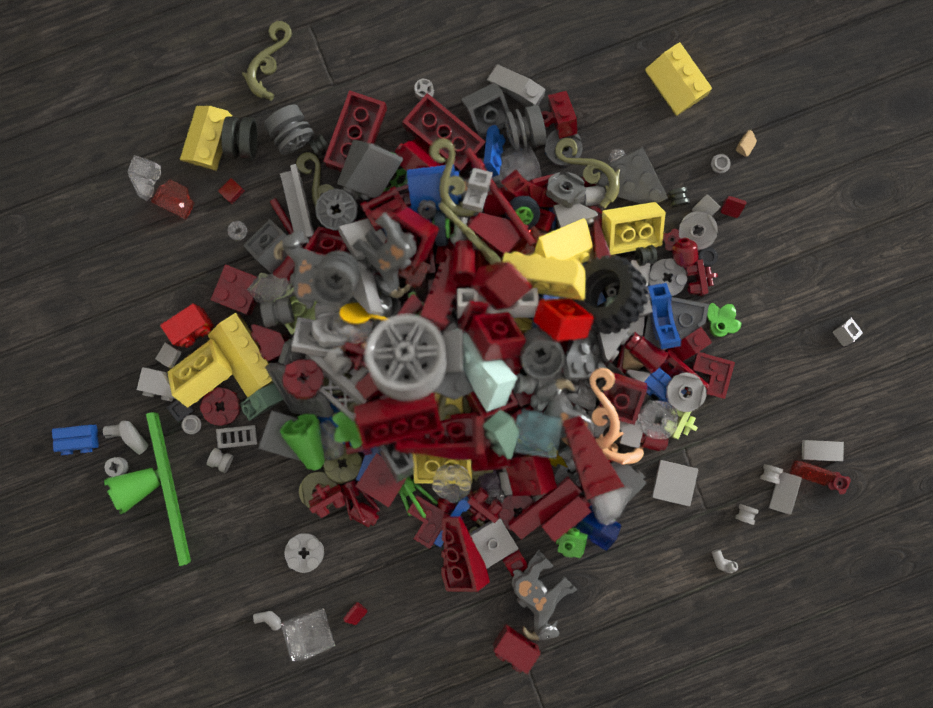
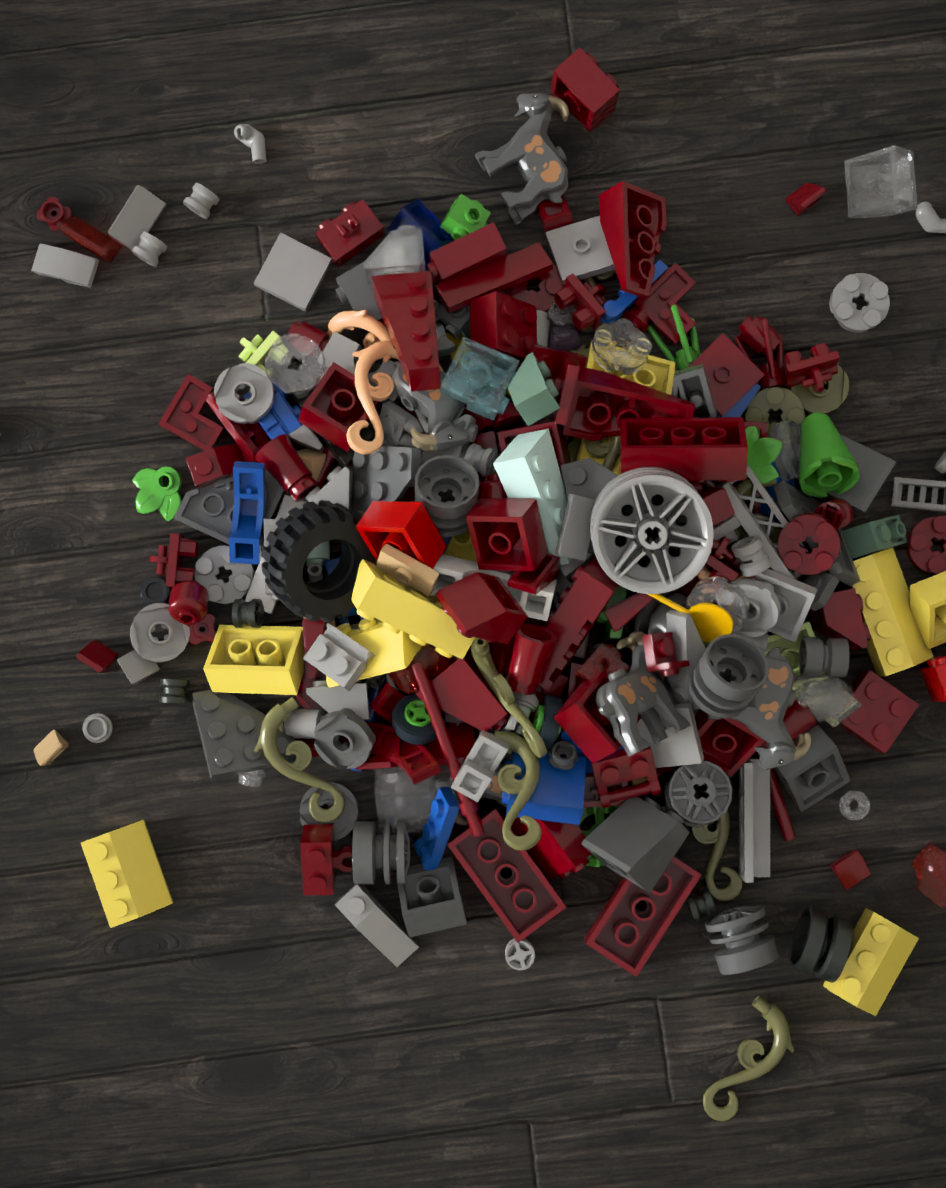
camera: 170 degrees left, 0 degrees up
none -> light grey plate [303,623,375,691]
none -> dark red brick [315,199,385,268]
none -> tan plate [376,544,440,597]
none -> dark red bracket [642,632,690,677]
none -> dark red wheel [815,498,854,530]

